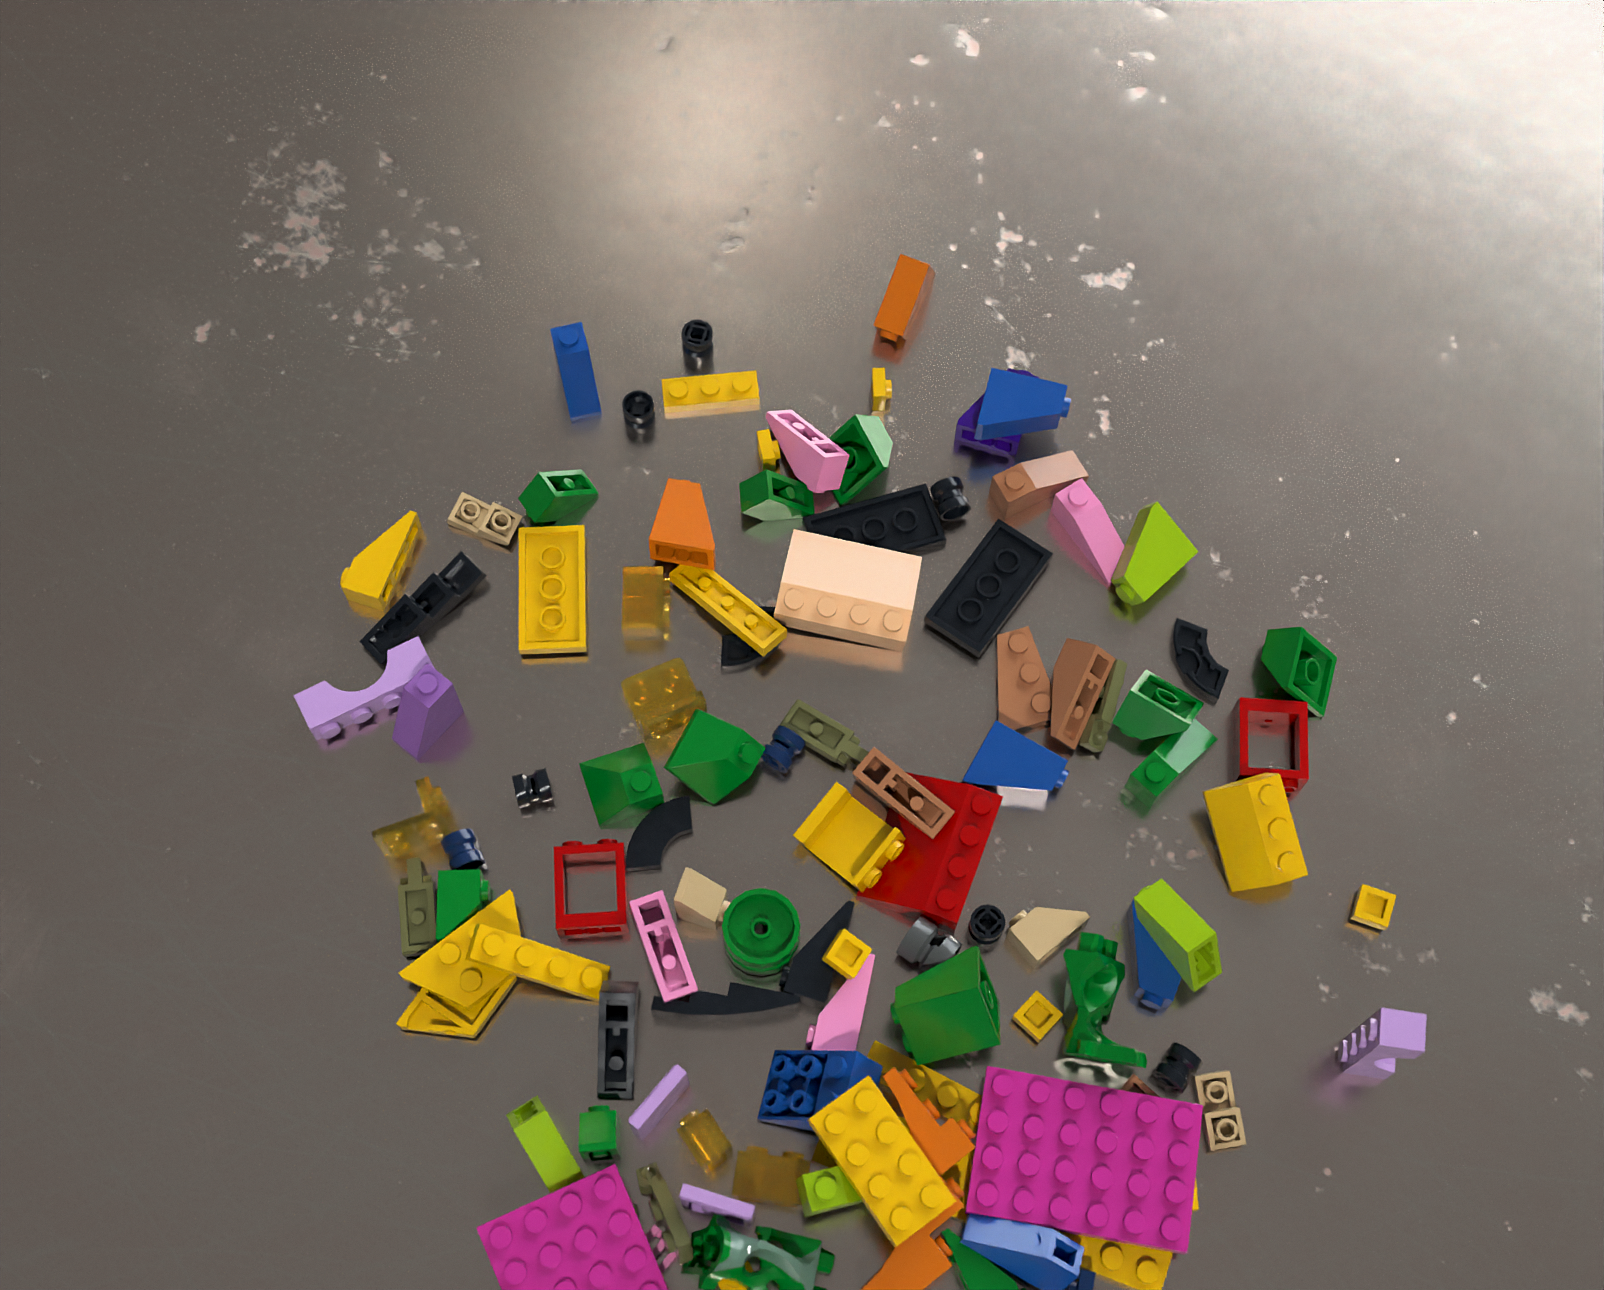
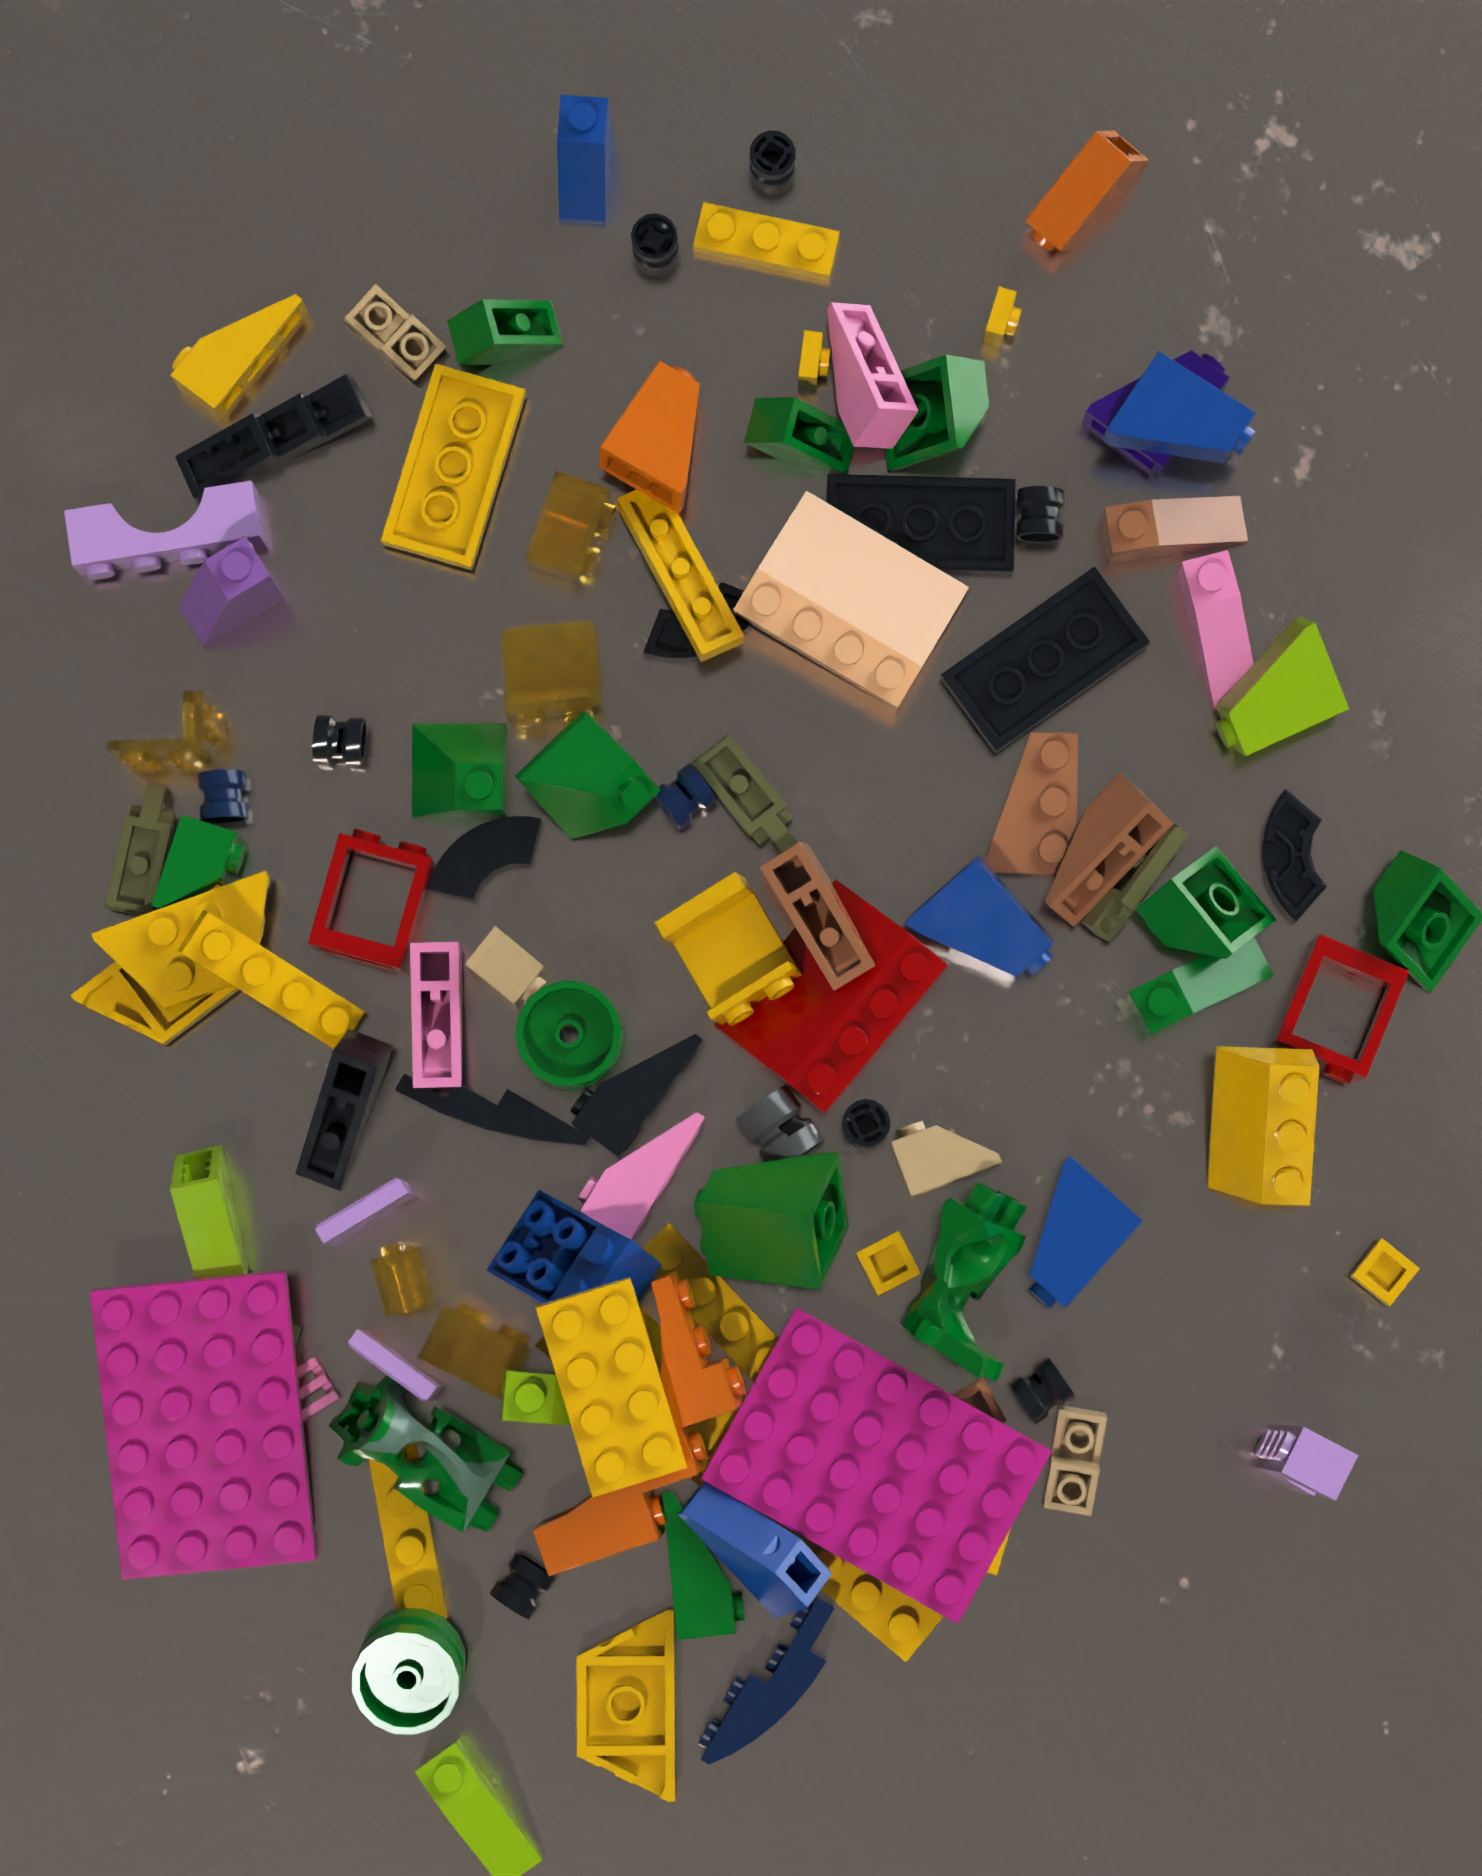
camera: 25 degrees right, 15 degrees up
green slope [578,1105,621,1163] -> none
olive hinge [635,1162,693,1265] -> none
yellow plate [822,928,872,980] -> none
lime slope [1133,878,1222,992] -> none

